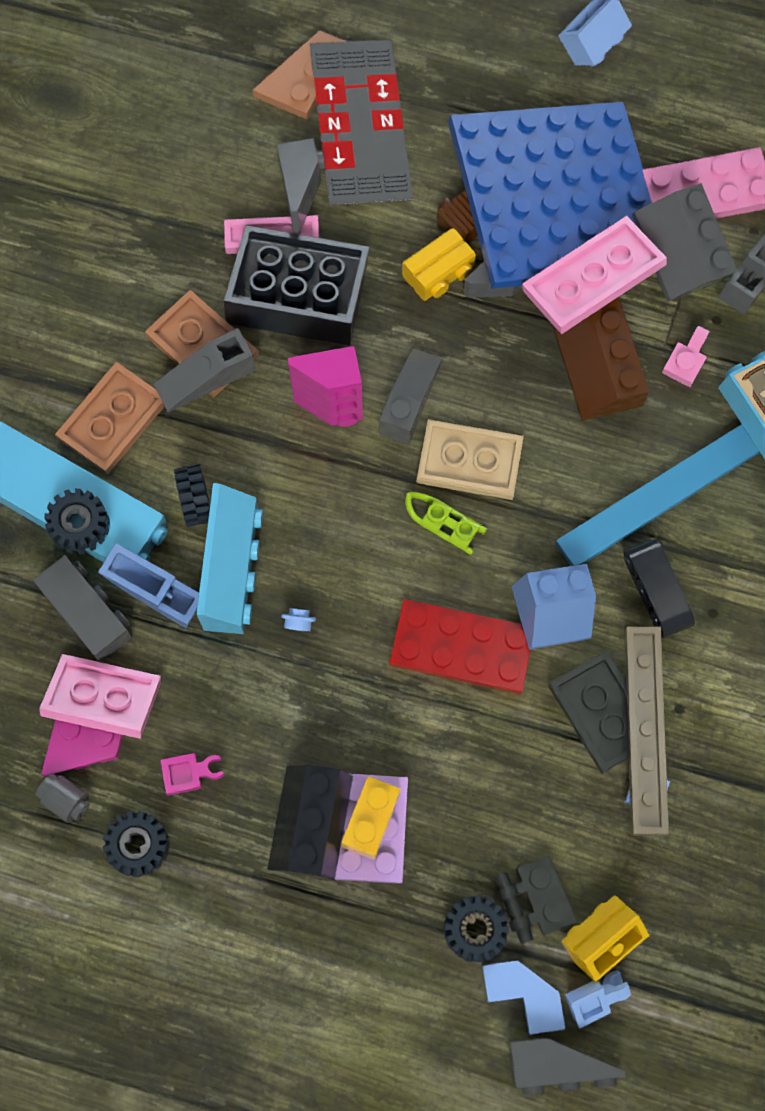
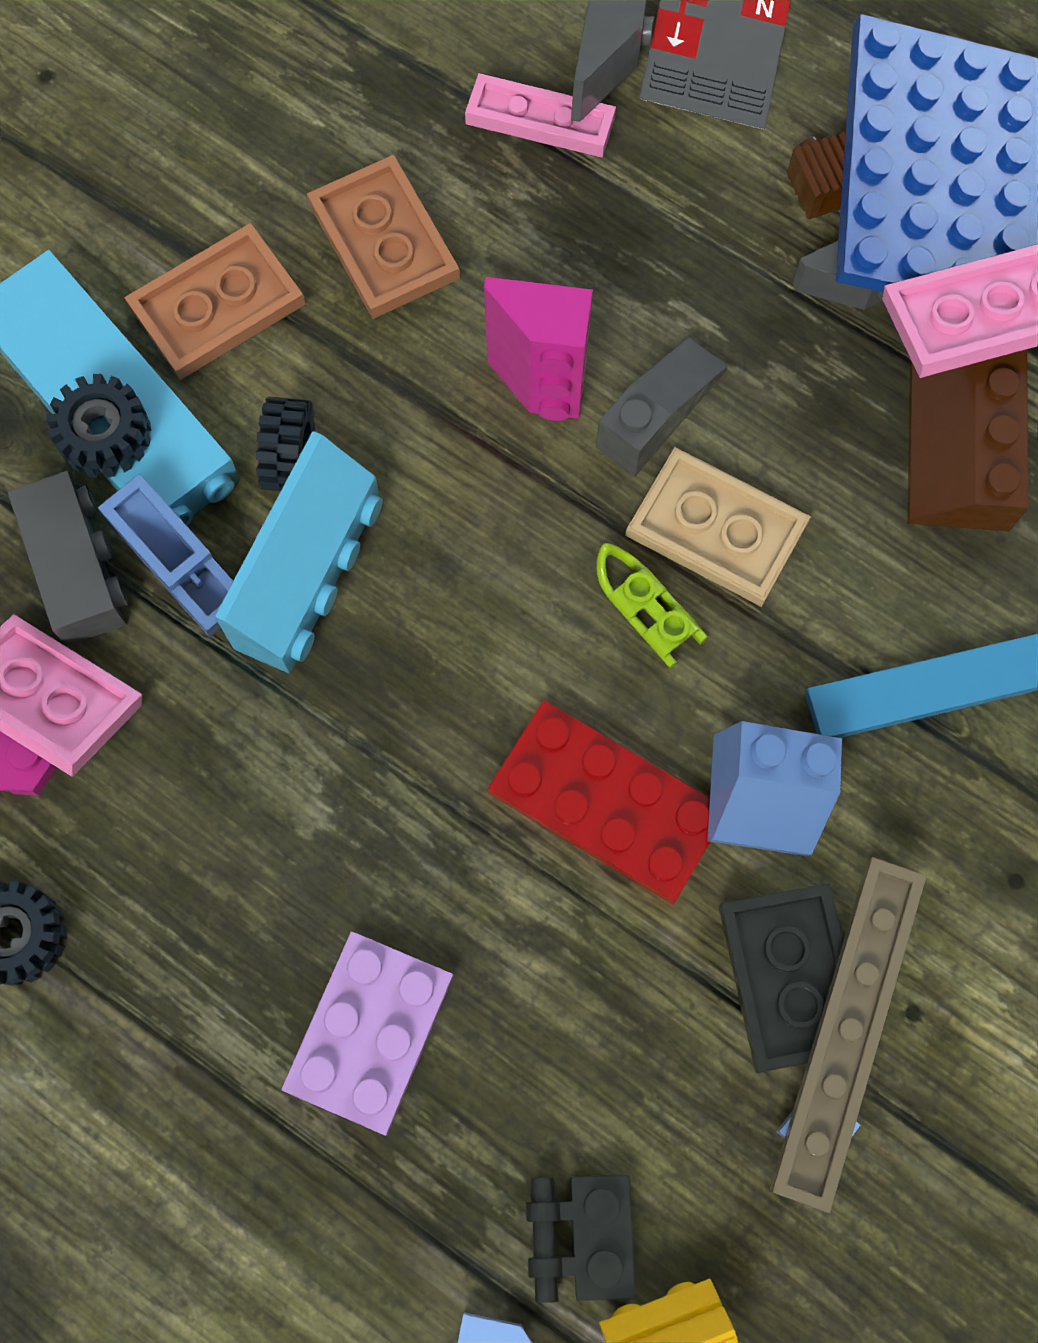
camera: 20 degrees right, 0 degrees up
dark grey slope [154,328,256,412] -> none
dark pink plate [161,753,224,796] -> none
black slope [224,225,369,346] -> none
black slope [267,765,353,881] -> none
light blue plate [281,608,316,631] -> none
yellow brick [341,776,401,860] -> none
yellow brick [402,228,476,301] -> none
black bush [444,896,509,962] -> none
black beam [623,539,695,638] -> none

